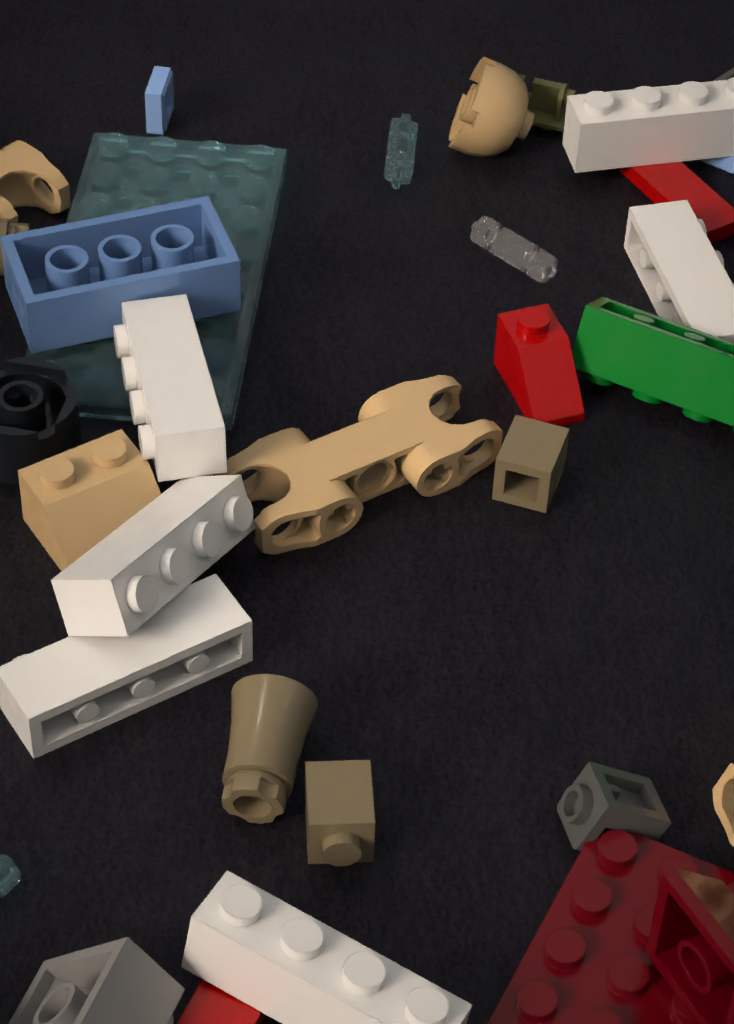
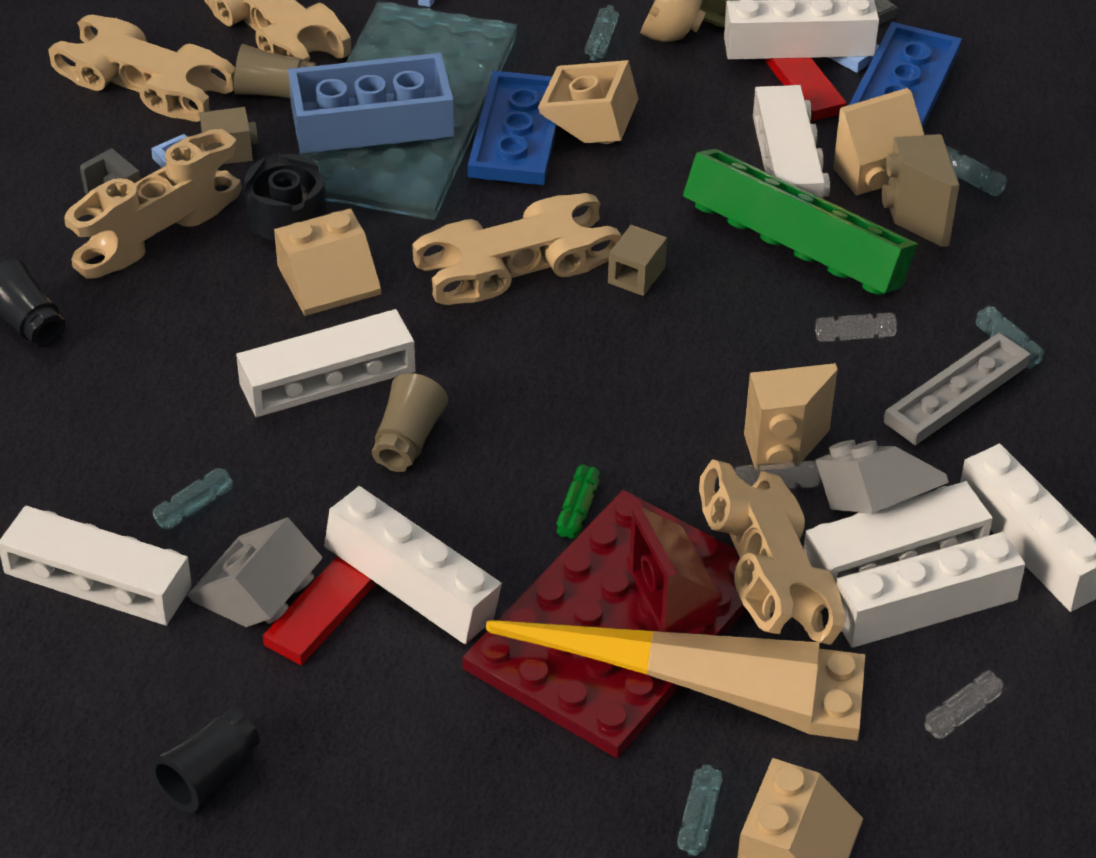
camera: 10 degrees right, 0 degrees up
white brick [51,475,255,637] -> none
white brick [113,294,227,482] -> none
dark tan brick [305,760,375,867] -> none
clear axle [470,216,558,283] -> none
red slope [493,303,585,426] -> none
dark grey bracket [557,761,671,851] -> none
none -> blue plate [468,71,558,185]
none -> tan slope [538,60,639,144]
none -> green axle [556,464,600,540]

